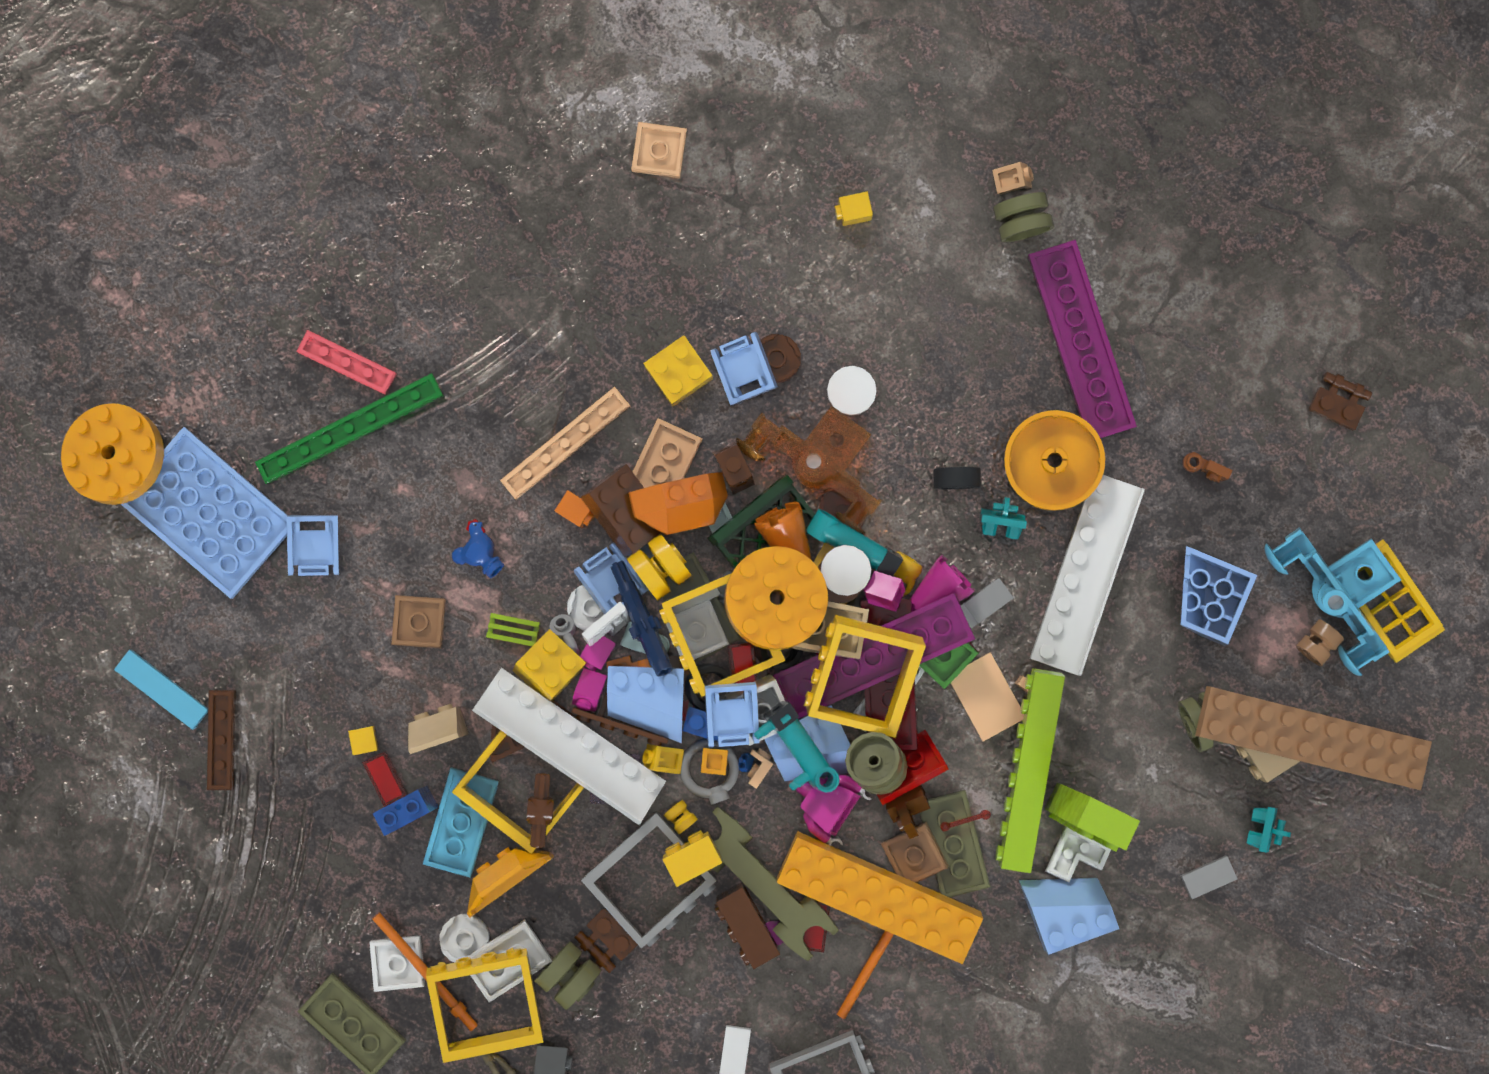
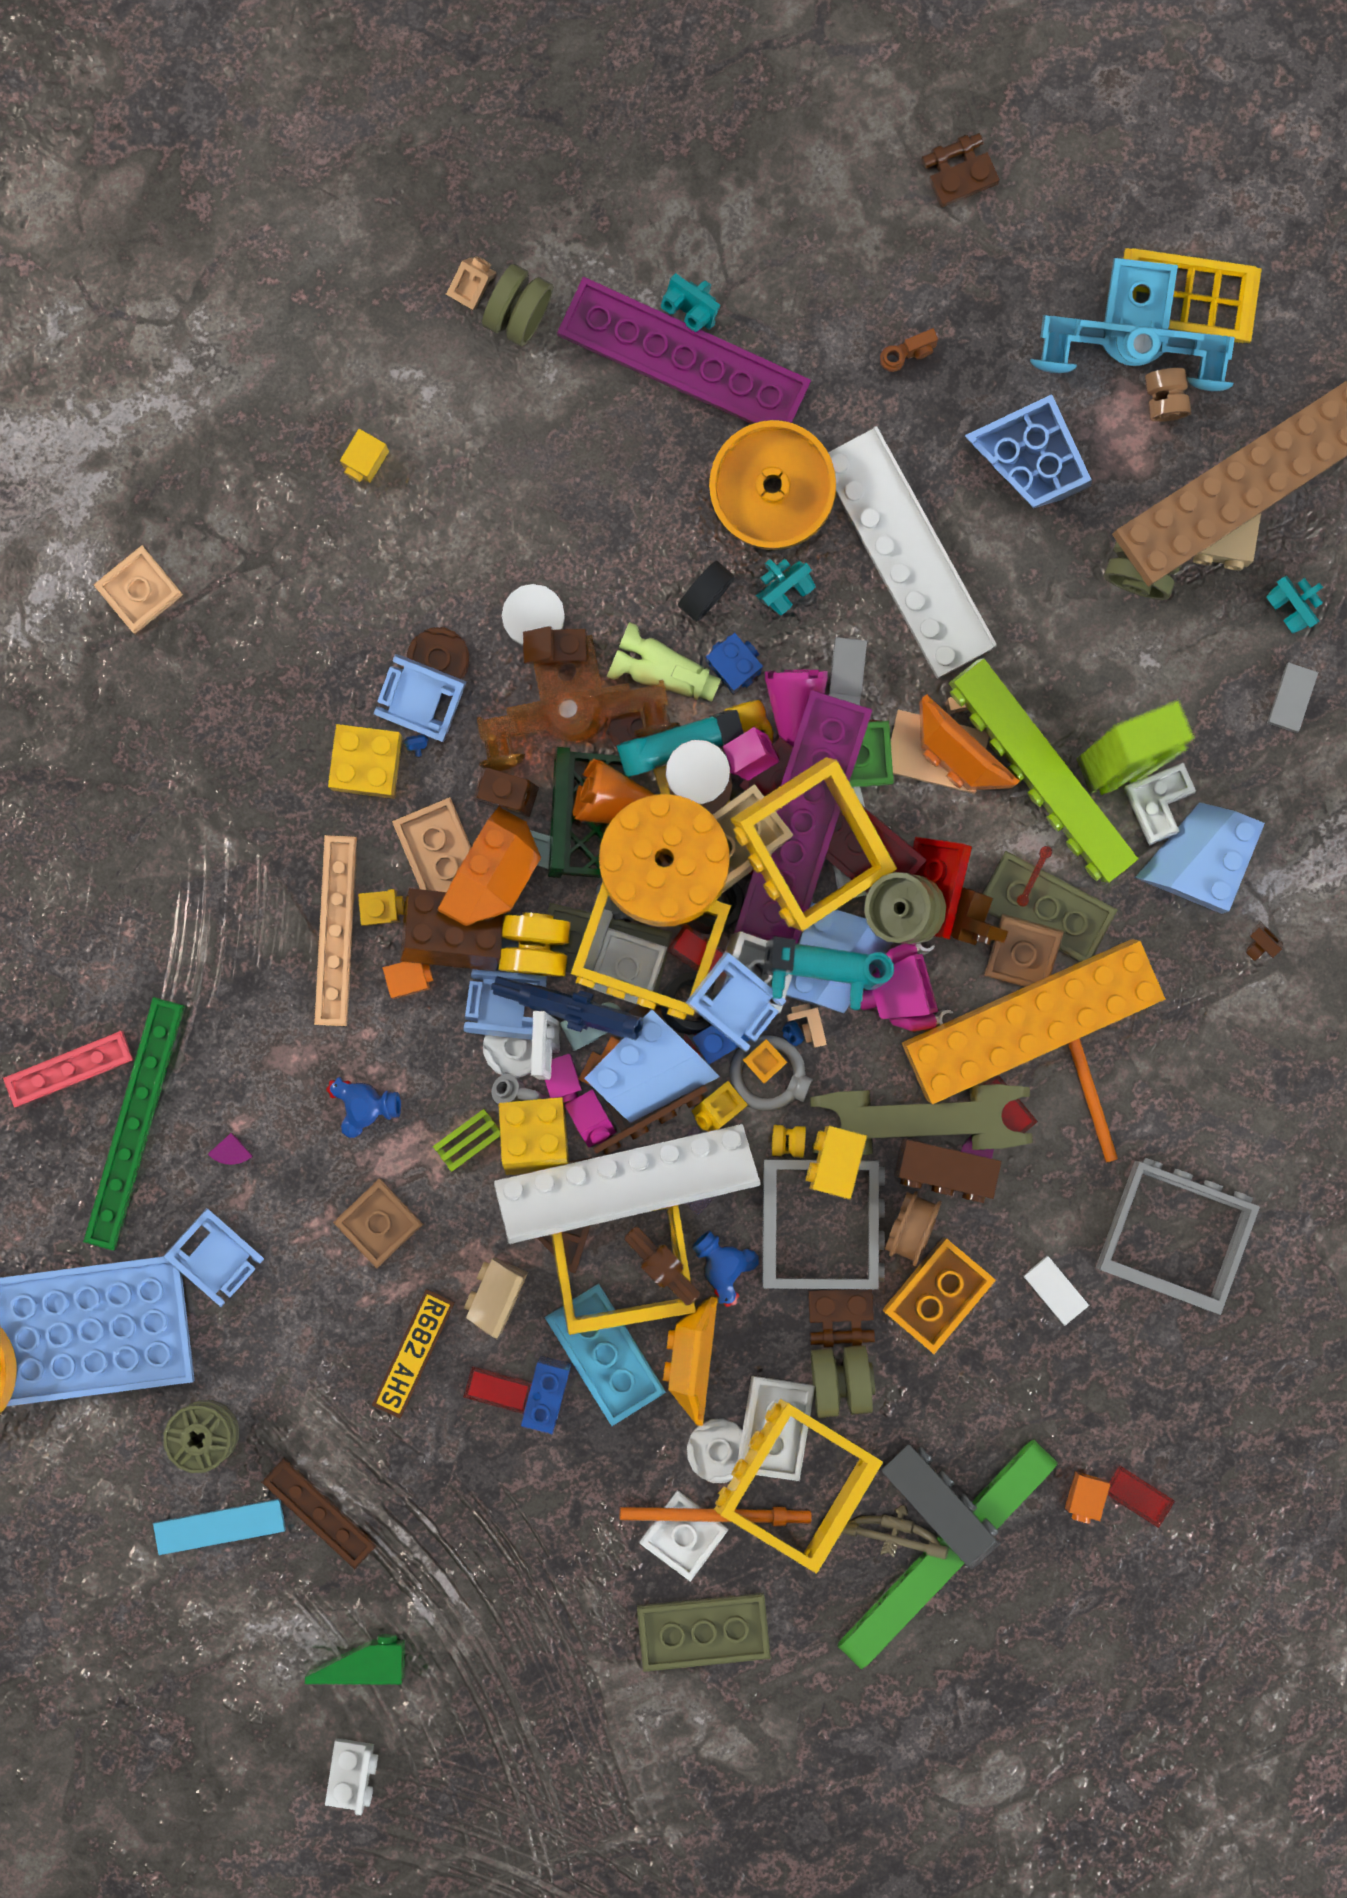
camera: 45 degrees left, 0 degrees up
yellow tile [348,726,379,755] -> none
none -> olive wheel [164,1400,239,1473]
none -> magenta tile [208,1133,253,1165]
none -> green slope [305,1634,405,1685]
none -> white bracket [325,1738,378,1815]
none -> yellow bracket [358,889,404,926]
none -> tile [372,1289,455,1419]
none -> blue rock [403,734,428,757]
none -> reddish brown slope [523,626,587,664]
none -> yellowish green piece [607,622,721,702]
none -> teal hips [661,273,721,332]
none -> blue animal [691,1230,759,1307]
none -> blue head [705,633,763,695]
none -> light orange brick [882,1237,996,1354]
none -> medium nougat wheel [885,1191,942,1267]
none -> orange wedge [919,694,1020,790]
none -> reddish brown tile [1246,921,1283,961]

